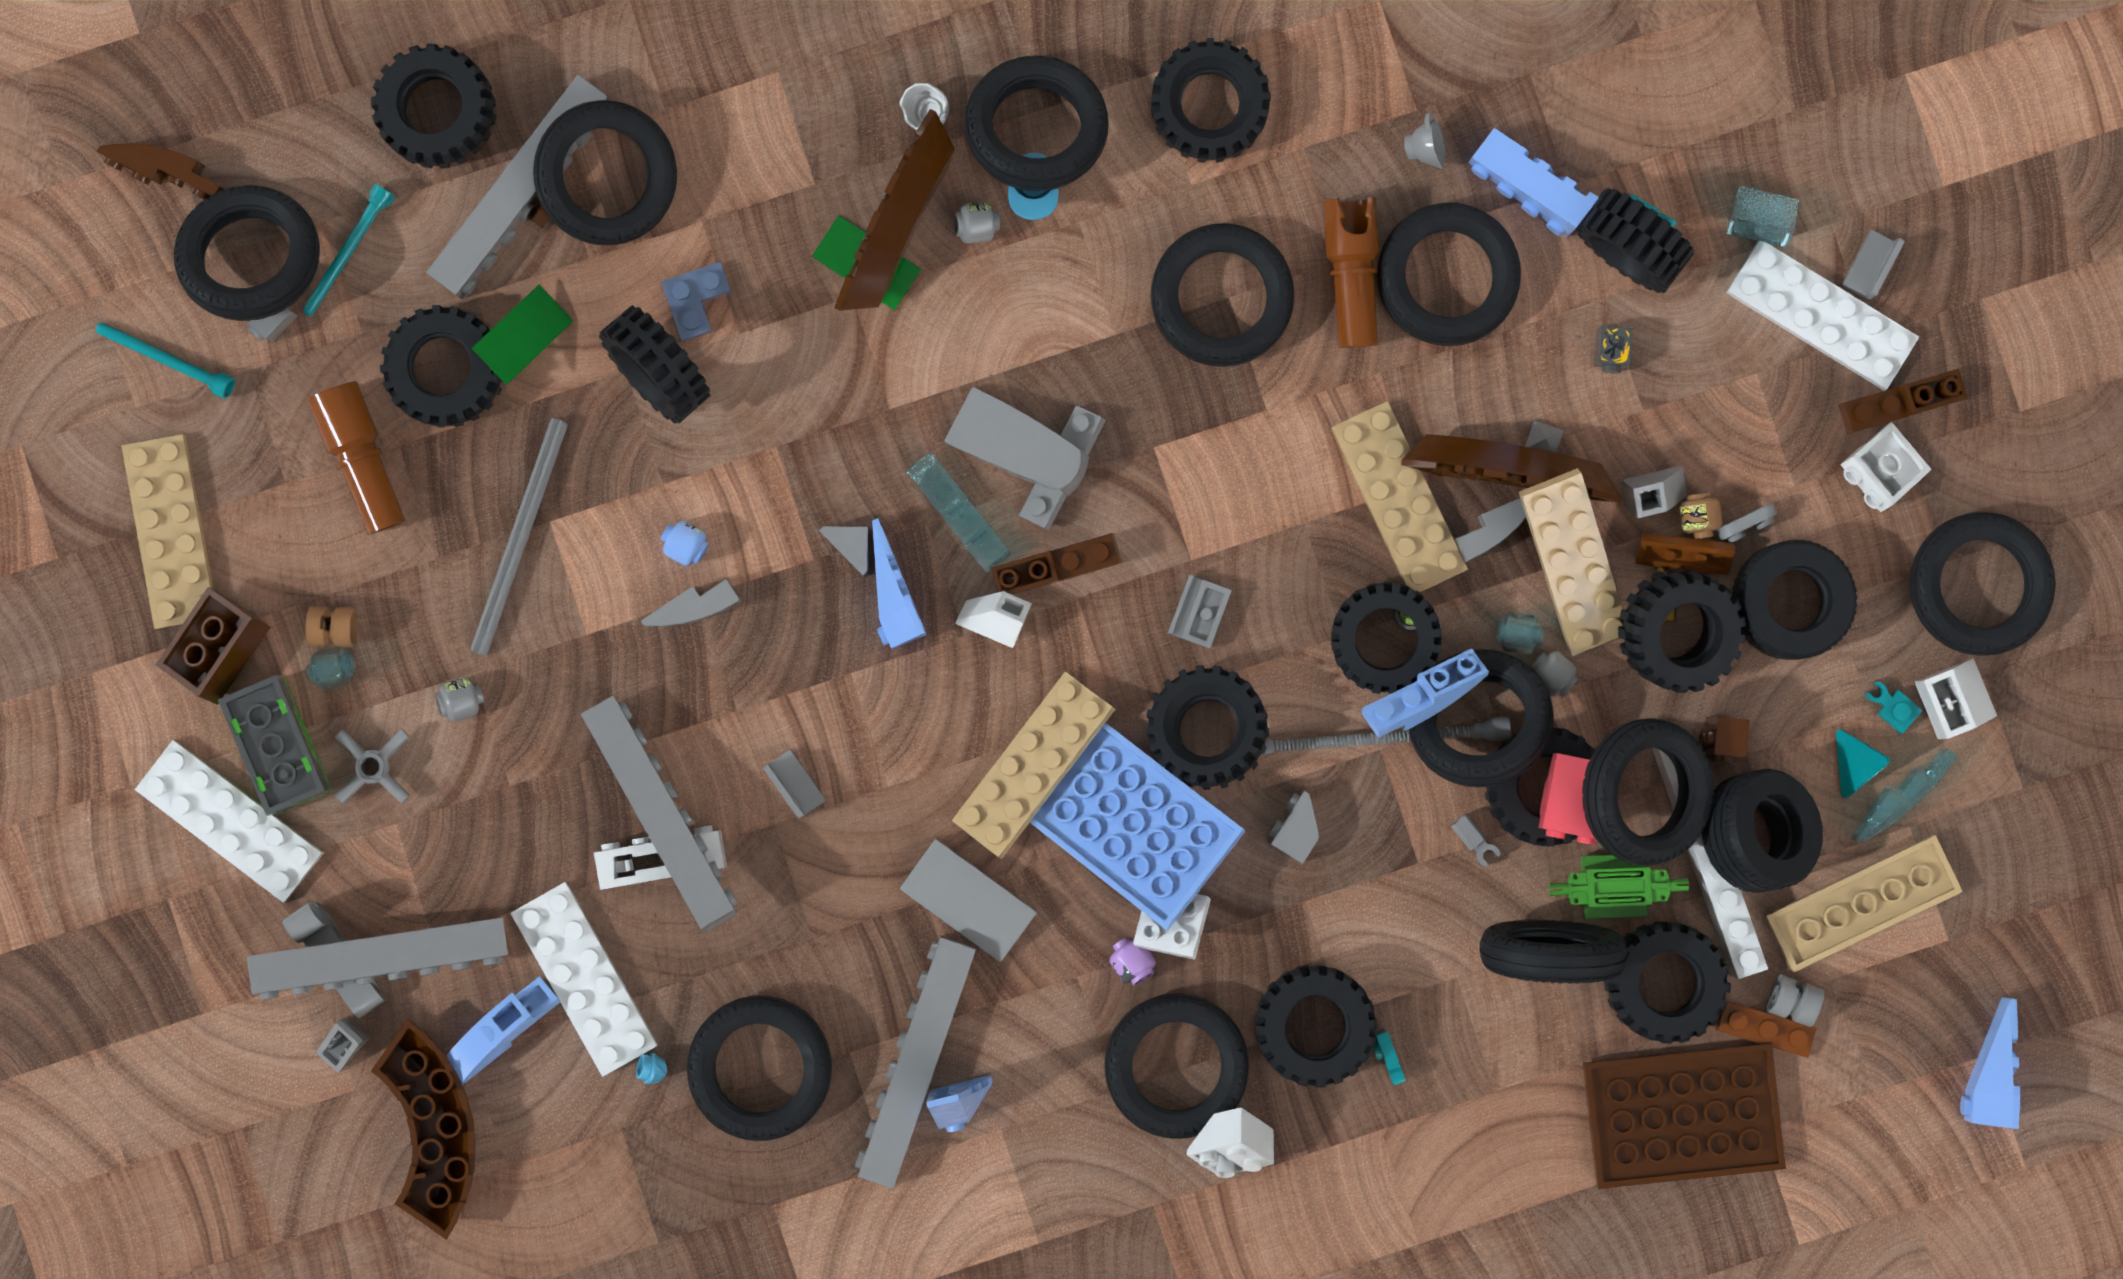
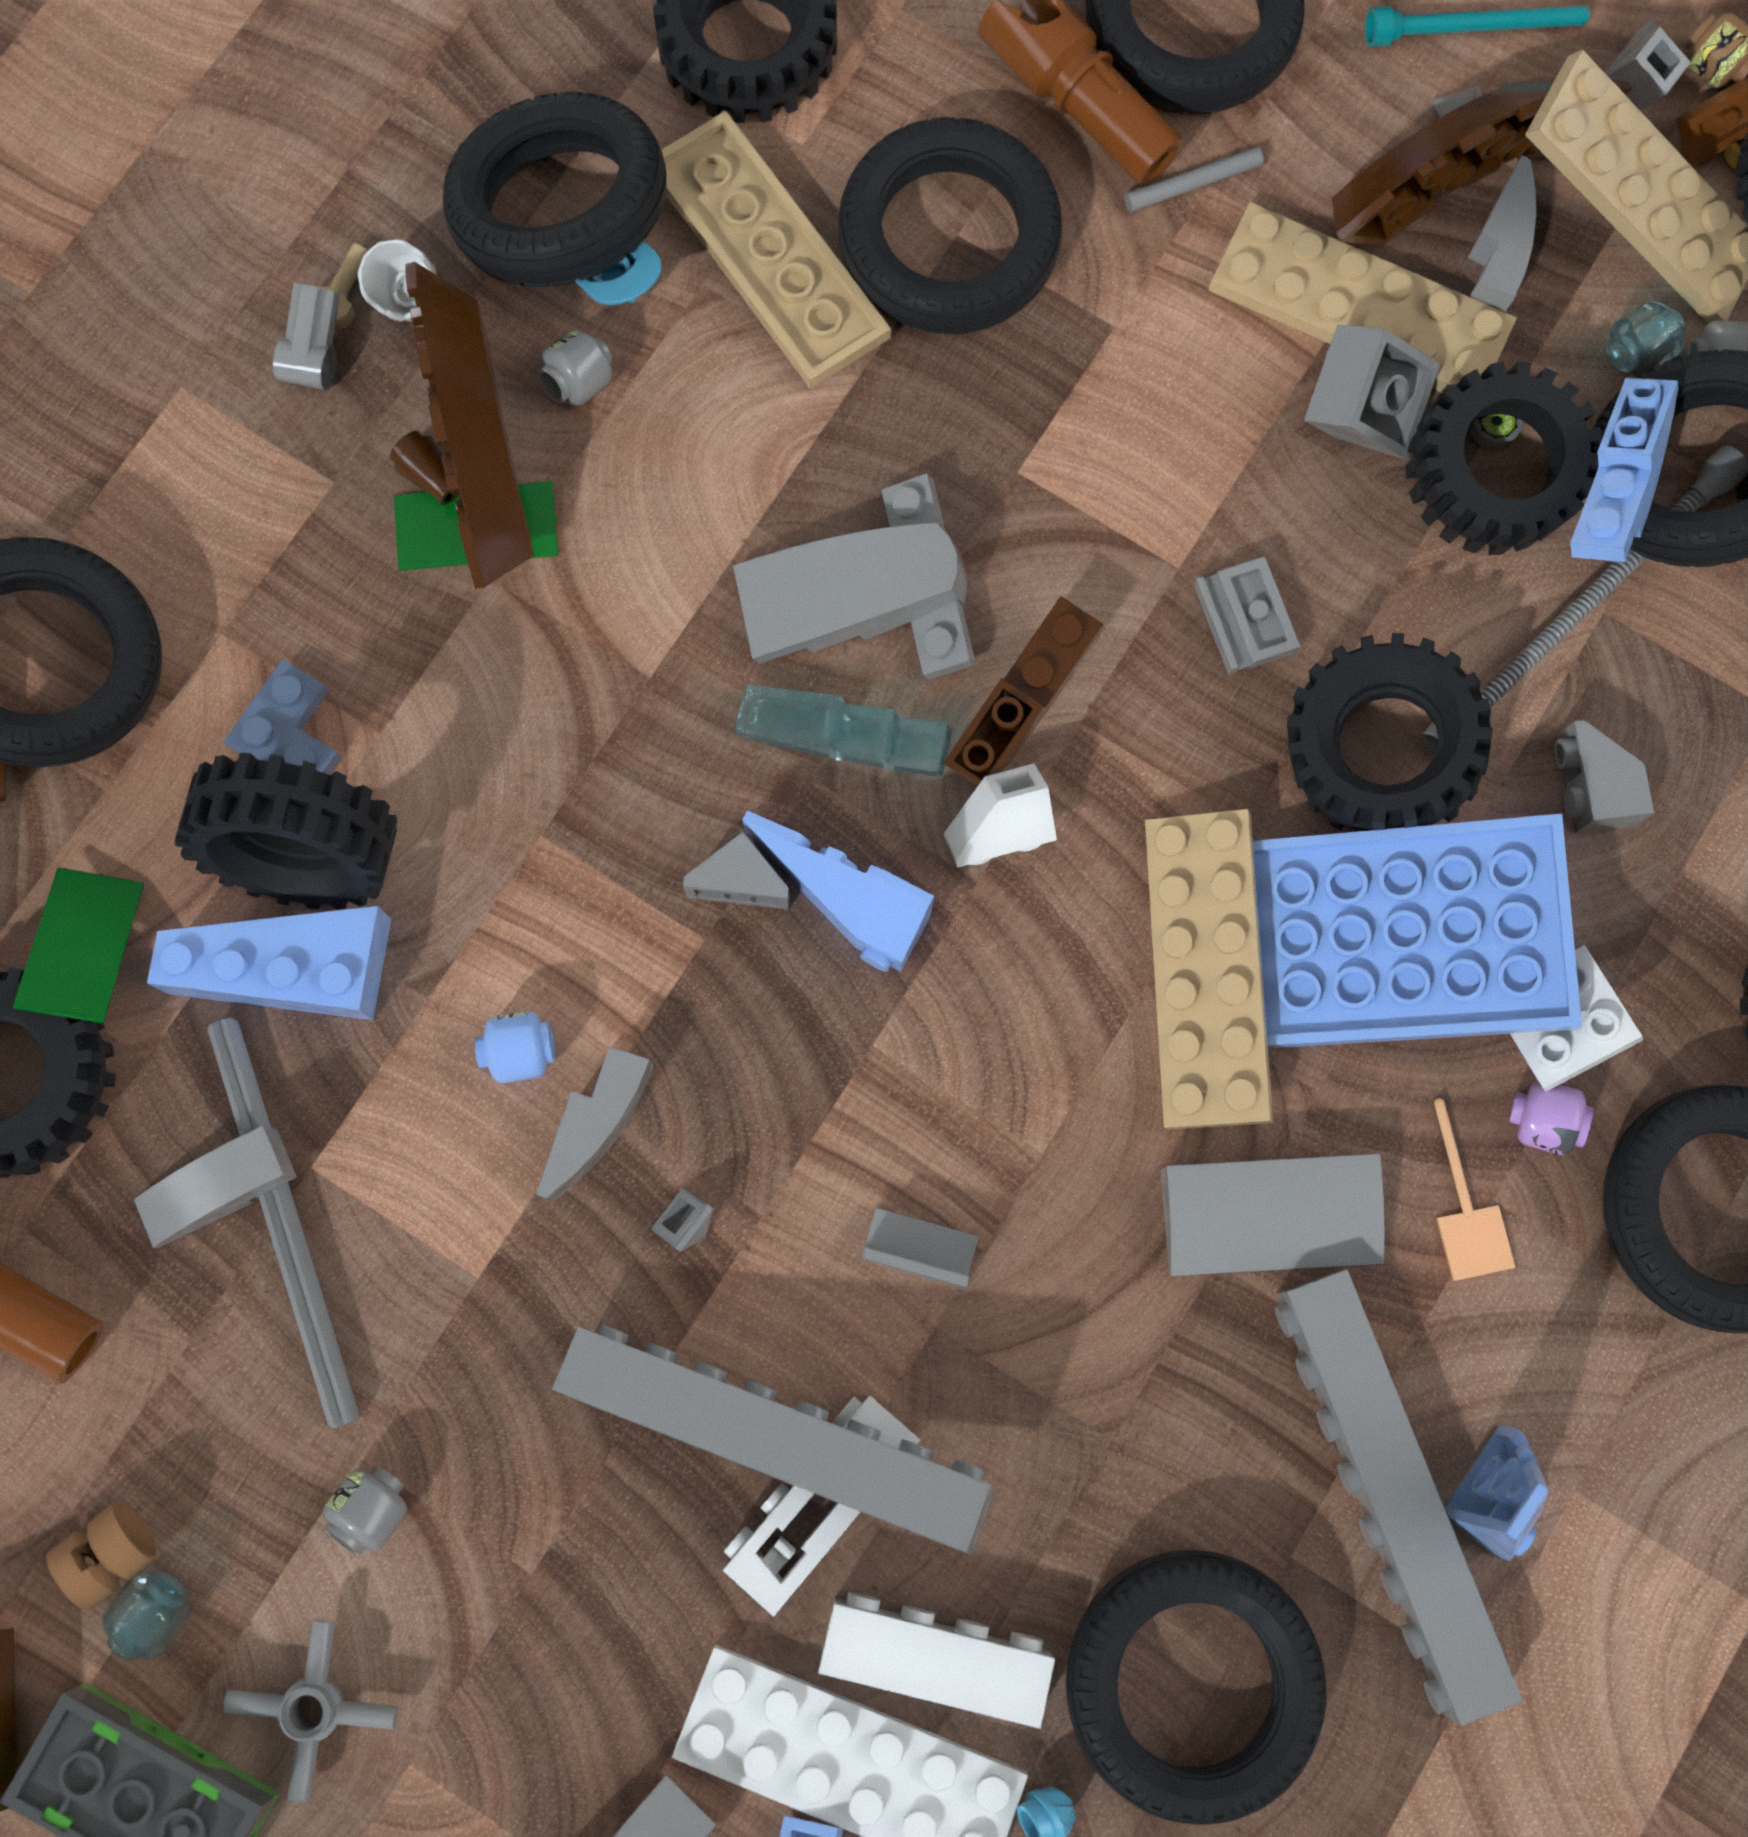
camera: 40 degrees left, 10 degrees down
none -> light grey slope [134,1125,297,1248]
none -> light blue wedge [147,906,391,1020]
none -> light grey piece [273,283,340,391]
none -> tan bar [310,243,368,334]
none -> reddish brown cone [390,431,458,506]
none -> light grey slope [651,1187,713,1252]
none -> tan plate [662,110,891,389]
none -> white brick [819,1592,1055,1729]
none -> light grey bar [1124,147,1264,213]
none -> light grey slope [1304,324,1441,459]
none -> teal piece [1365,6,1591,48]
none -> light nougat piece [1434,1098,1516,1281]

